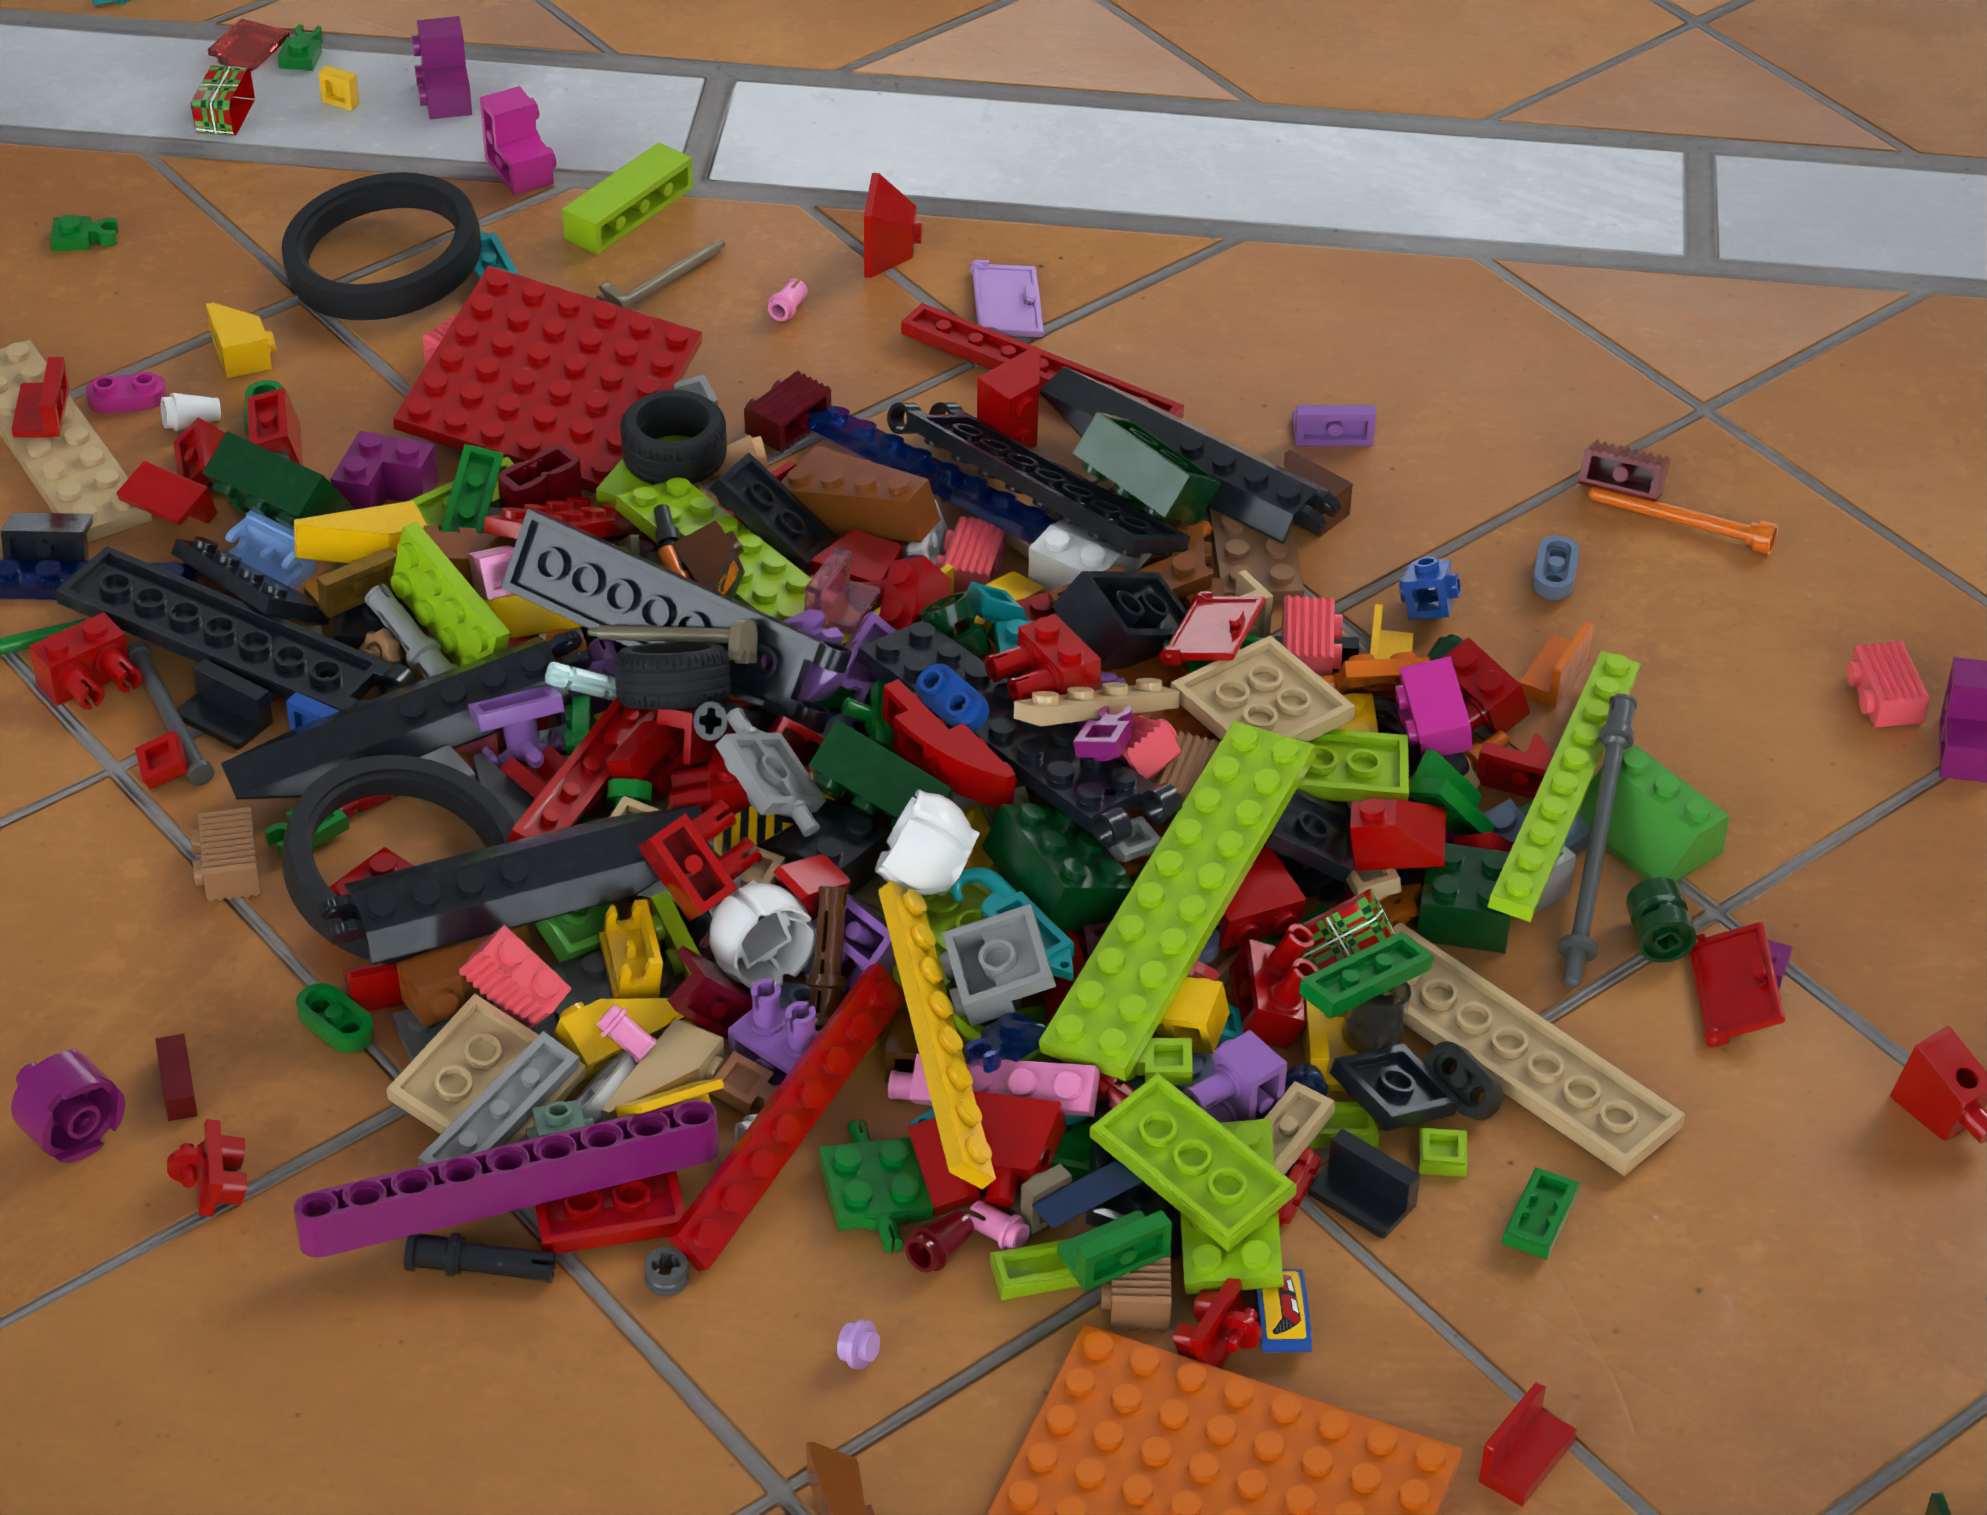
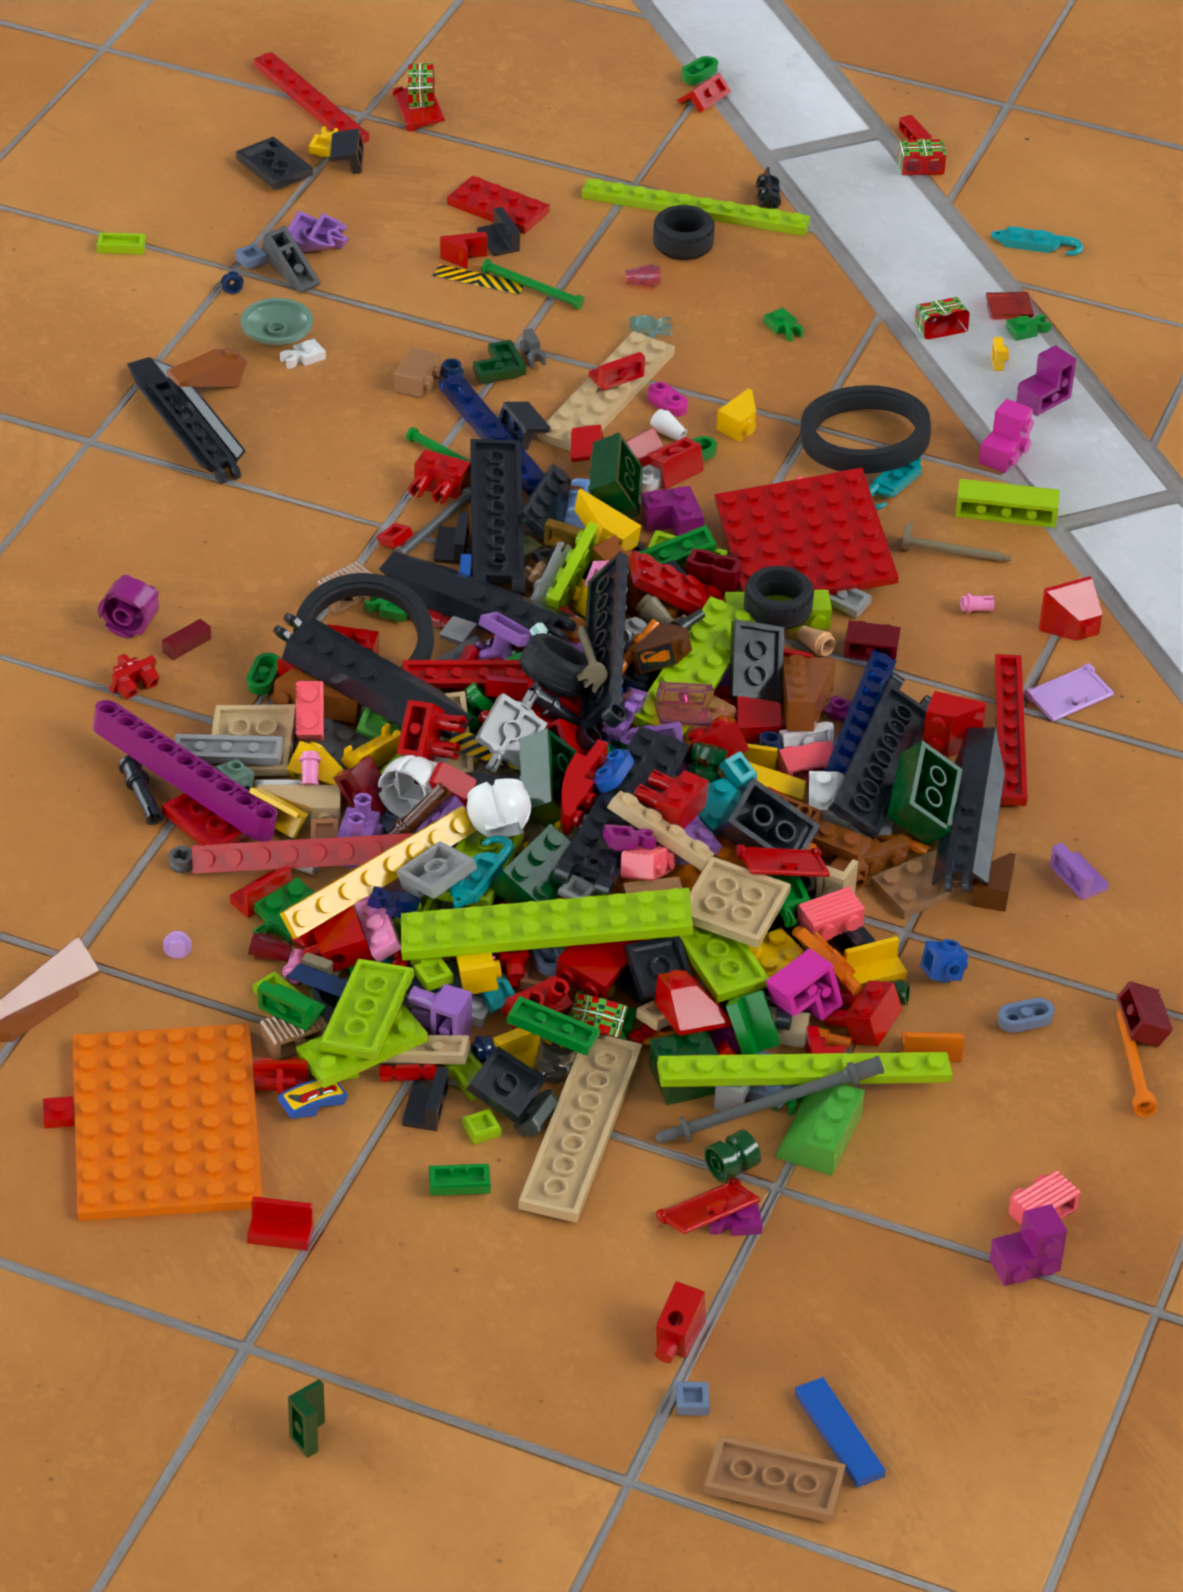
camera: 60 degrees right, 0 degrees up
none -> red panel [230,866,292,918]

